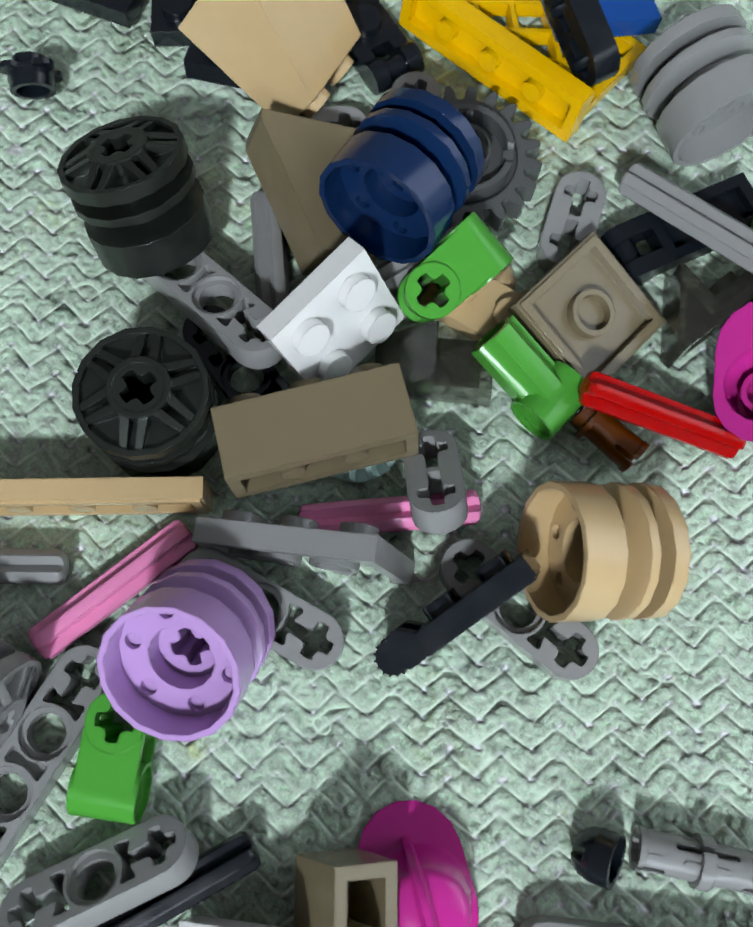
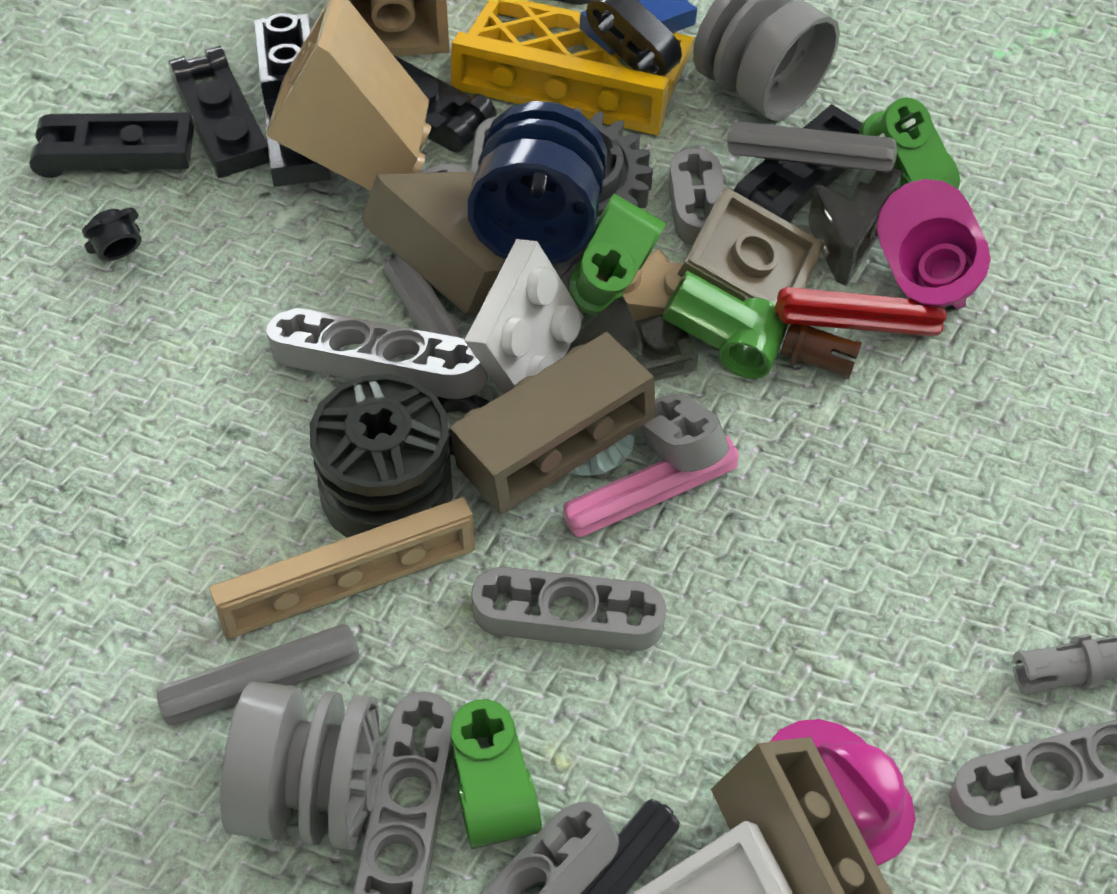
camera: 20 degrees left, 20 degrees down
bright pink axle [28,520,198,660] -> none
pearl dark grey wheel [57,116,216,279] -> none
lavender wheel [96,559,275,742] -> none
light grey wing [192,510,415,587] -> none
black hinge [373,549,541,677] -> none
light grey beam [439,539,599,681] -> none
tan wheel [517,481,691,623] -> none
black hinge [570,826,626,890] -> none

